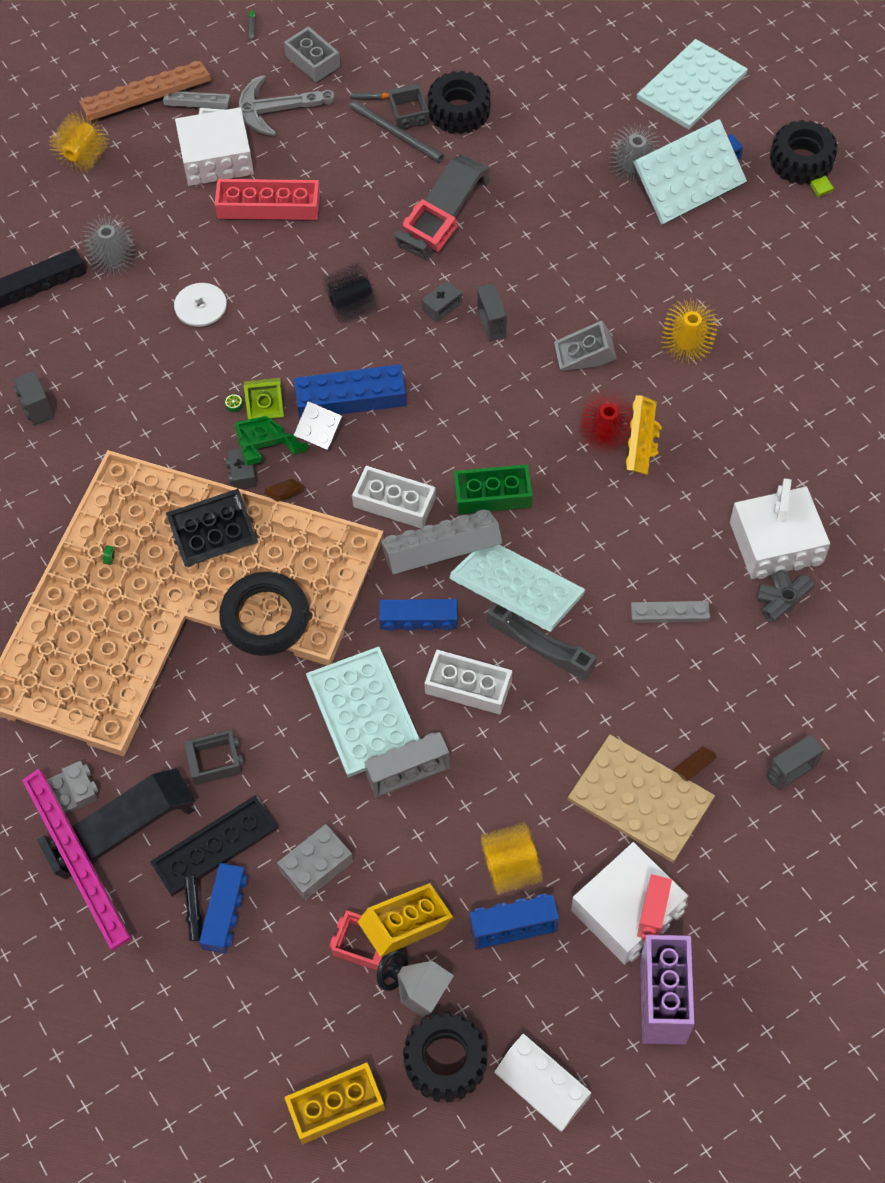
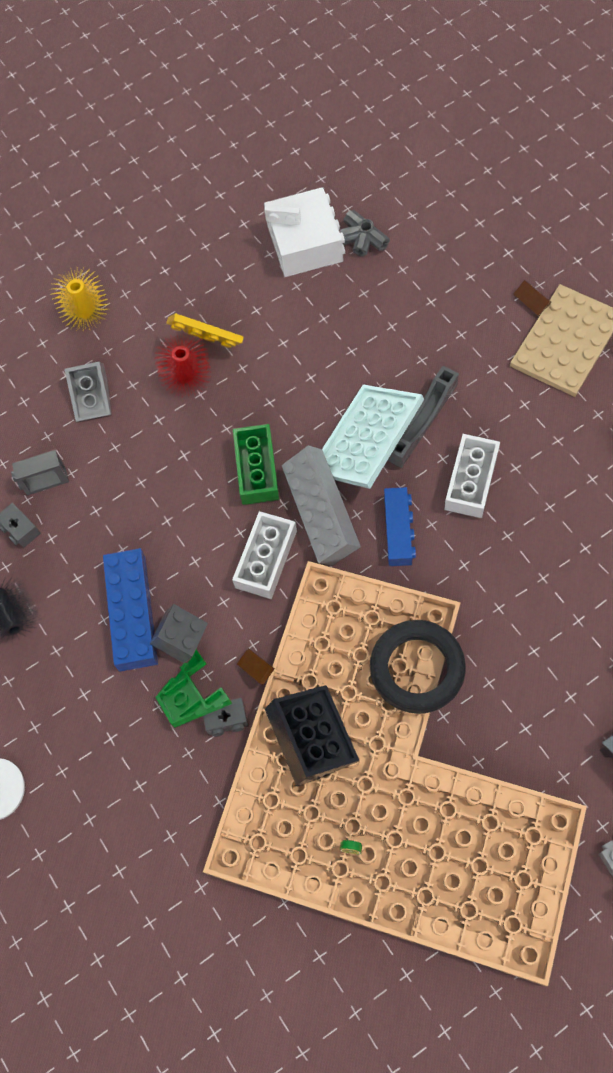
camera: 85 degrees left, 5 degrees up
dark grey brick [14,371,54,426] -> none
dark grey window [184,730,244,785] -> none
green tile [224,394,243,412] -> none
lime slope [244,378,284,419] -> none
light aqua plate [306,647,420,777] -> none
light grey brick [364,732,450,798] -> none
light grey plate [631,601,710,623] -> none
dark grey window [767,734,824,790] -> none

